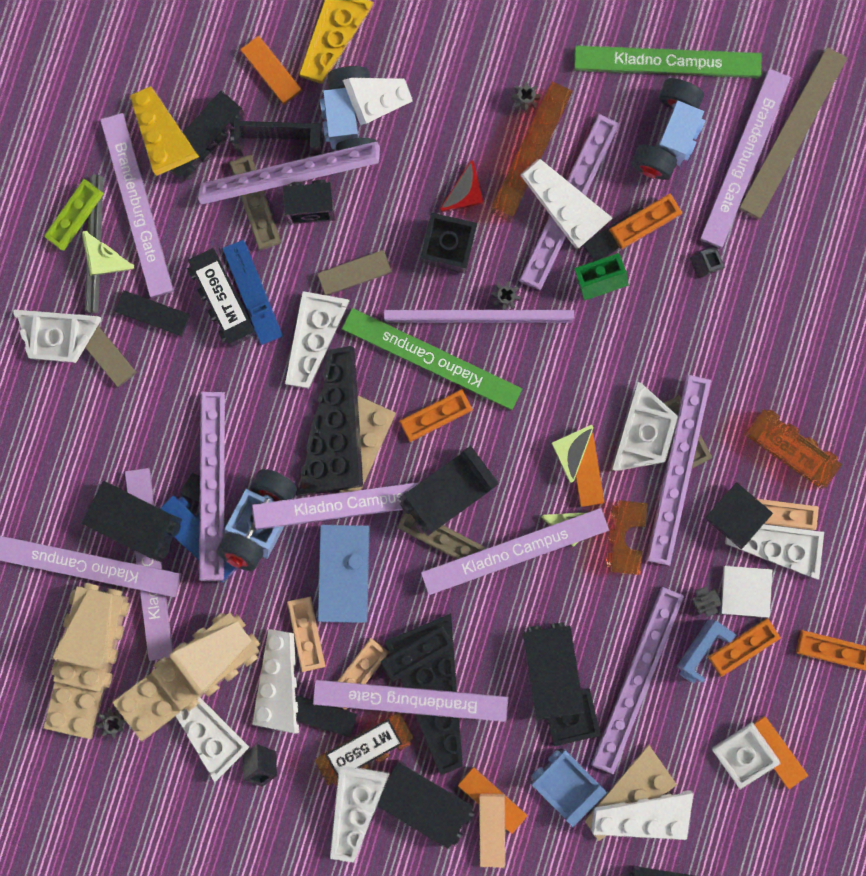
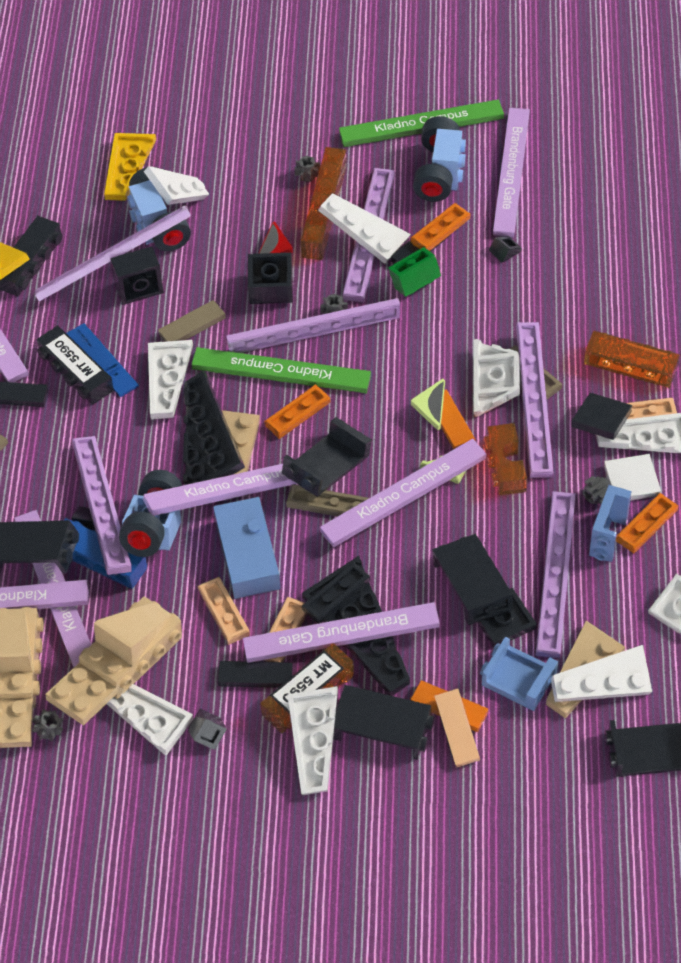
camera: 10 degrees left, 30 degrees down
dark tan tile [229,155,282,251] -> none
black panel [230,121,323,157] -> none
orange tile [240,35,302,105] -> none
white wing [252,629,299,733] -> none
dark tan tile [739,47,847,220] -> none

